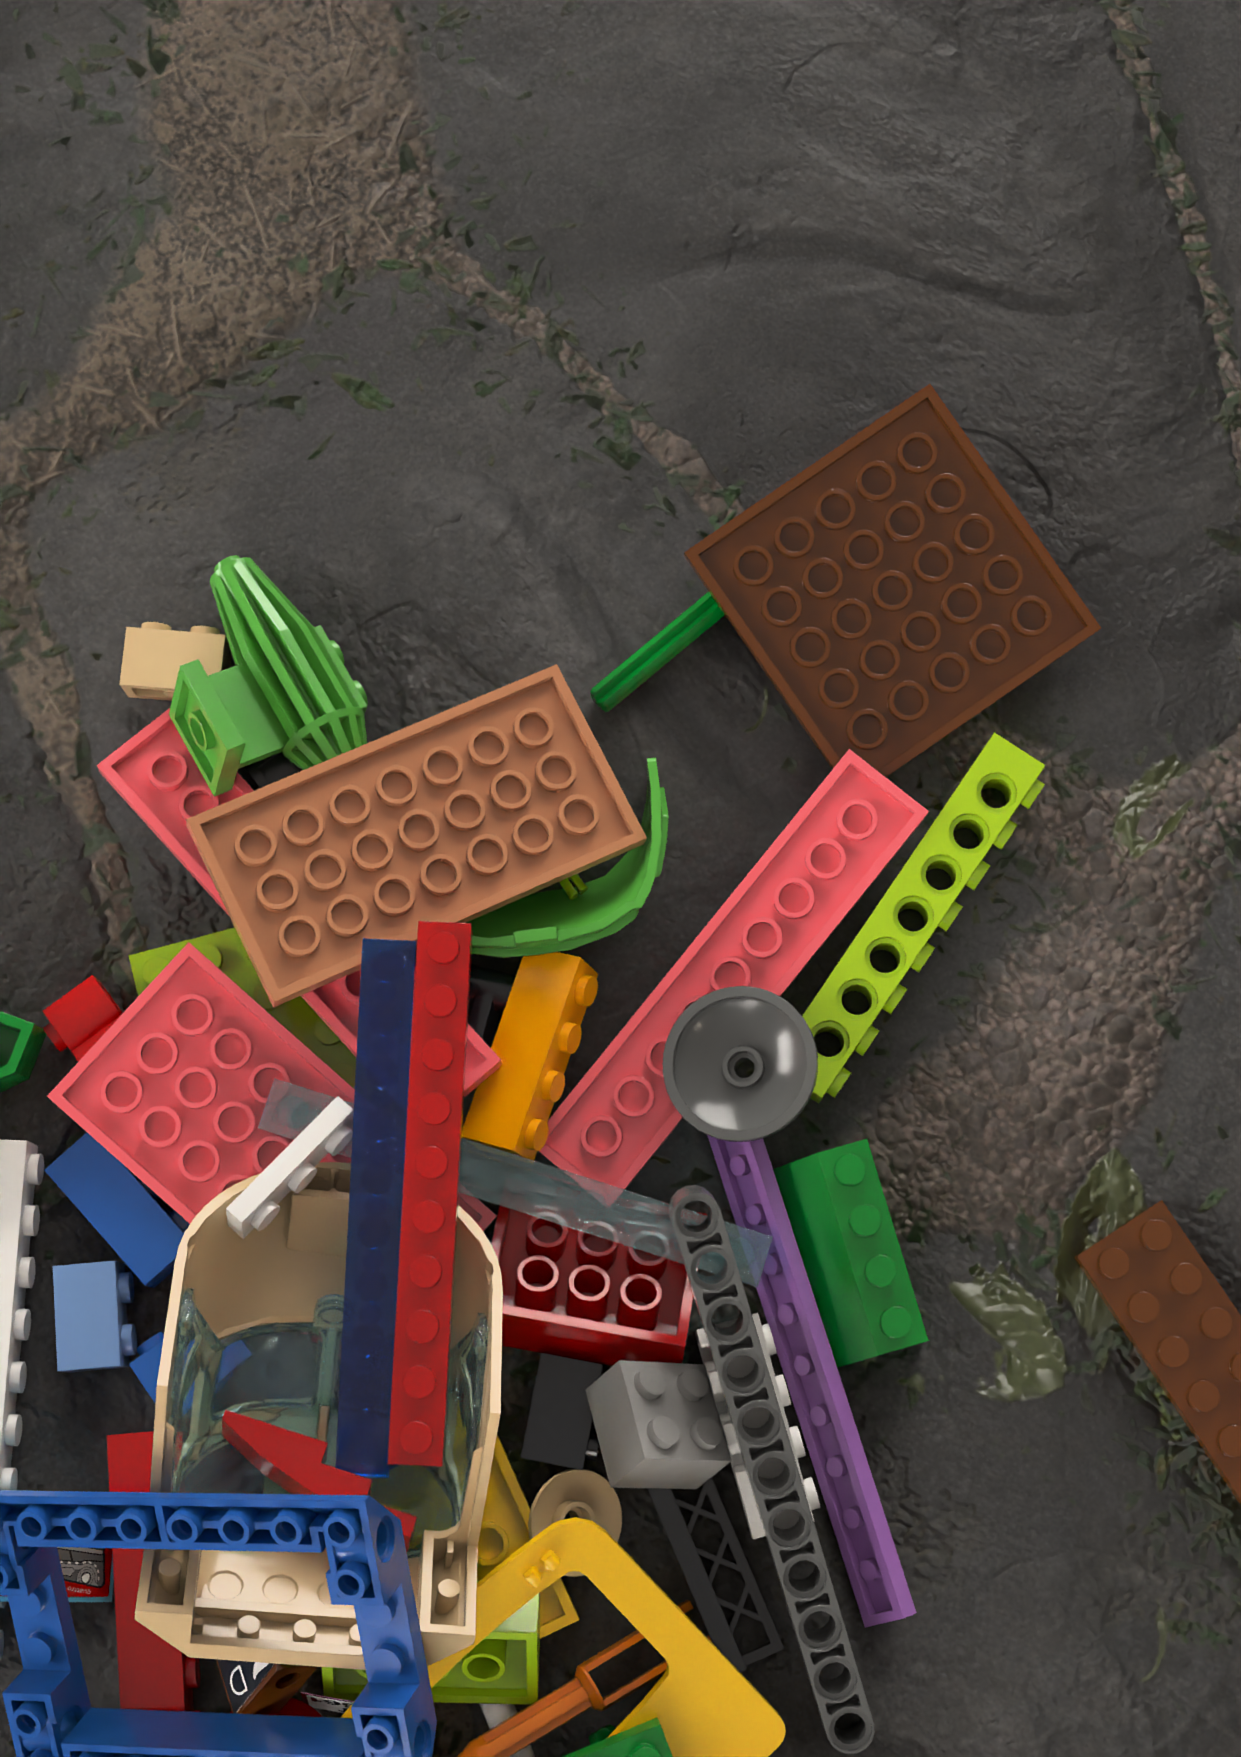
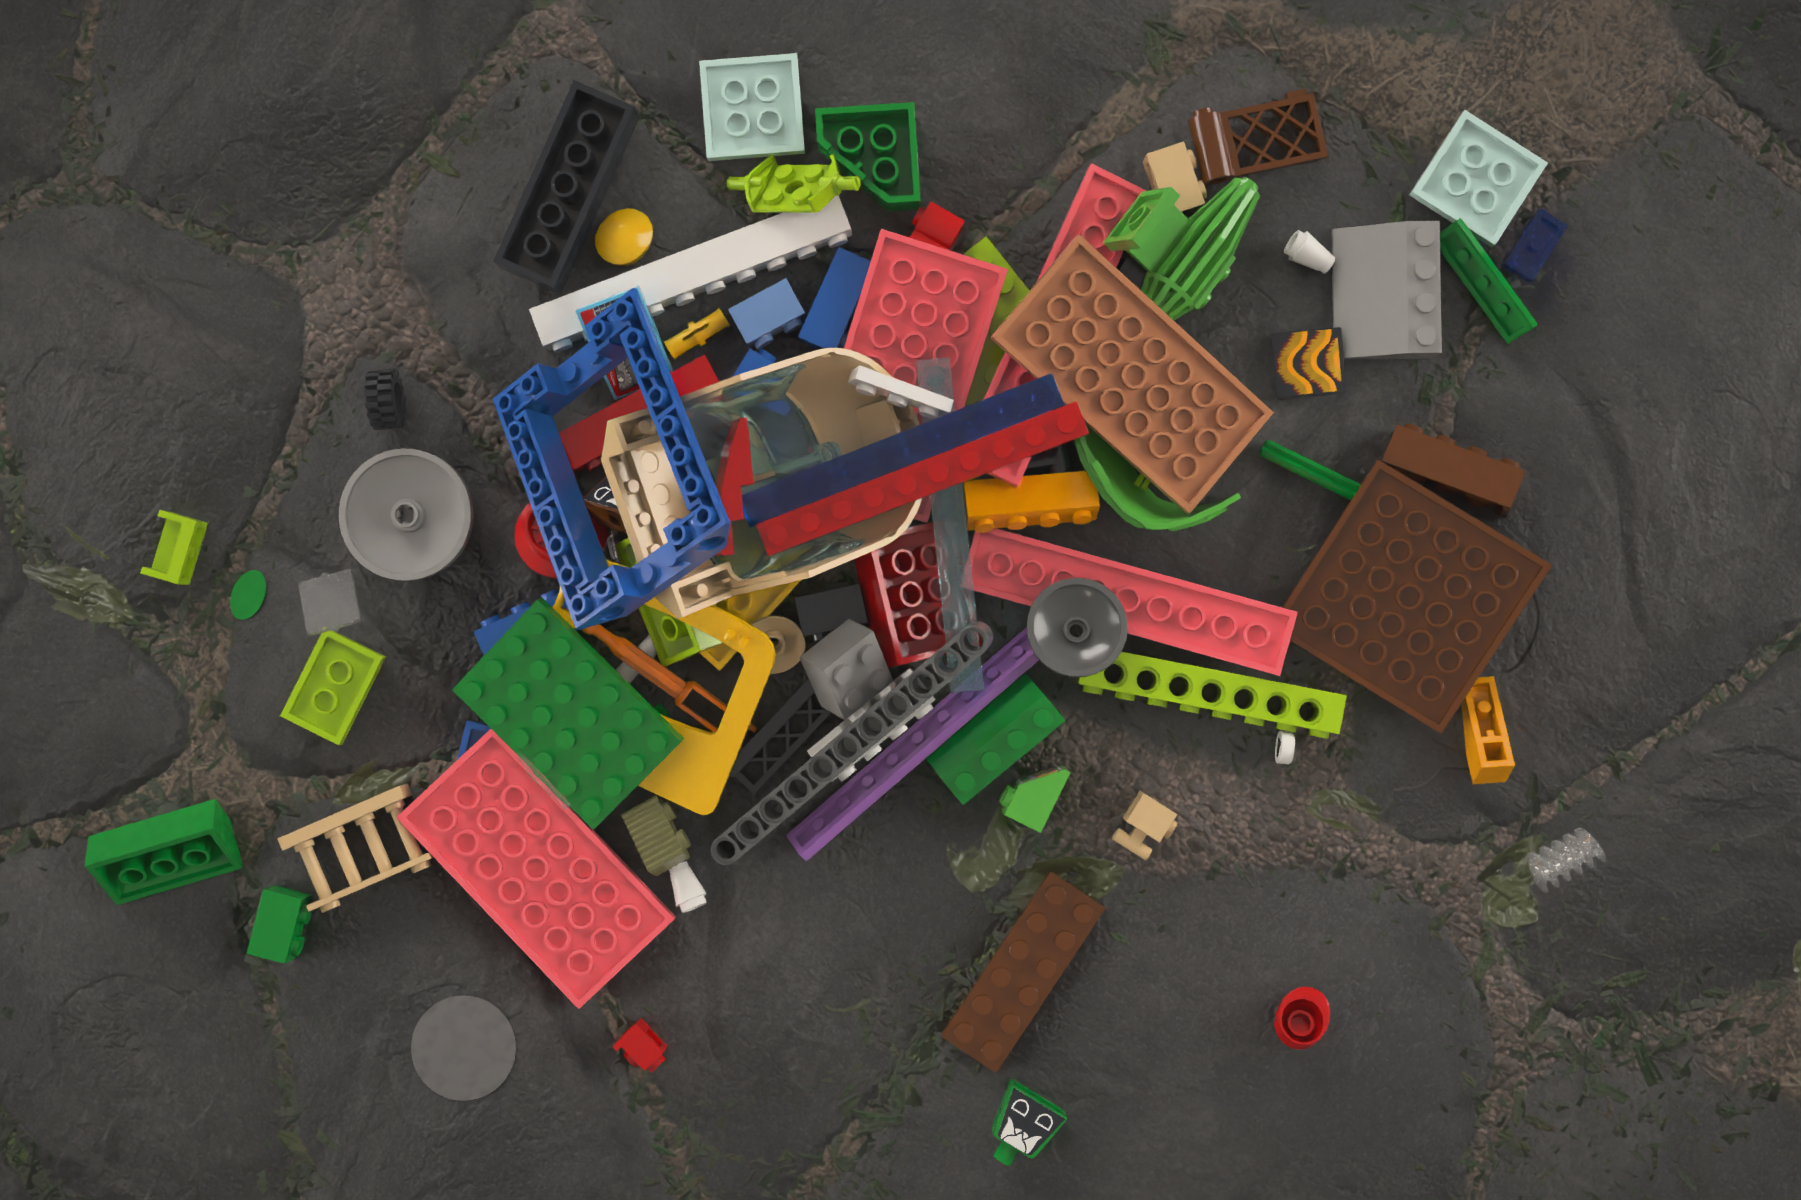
camera: 70 degrees right, 10 degrees up
none -> yellow pin [663,308,730,360]
none -> bright green slope [999,765,1071,833]
none -> tan brick [1112,791,1178,860]
none -> reddish brown piece [1188,89,1328,186]
none -> slope [1271,327,1347,400]
none -> white tile [1275,731,1295,765]
none -> white cone [1284,230,1335,274]
none -> light grey slope [1331,221,1442,360]
none -> reddish brown wedge [1382,423,1526,518]
none -> light aqua plate [1409,110,1548,248]
none -> green tile [1440,218,1538,344]
none -> light orange slope [1462,676,1515,784]
none -> clear blue plate [1502,208,1568,283]

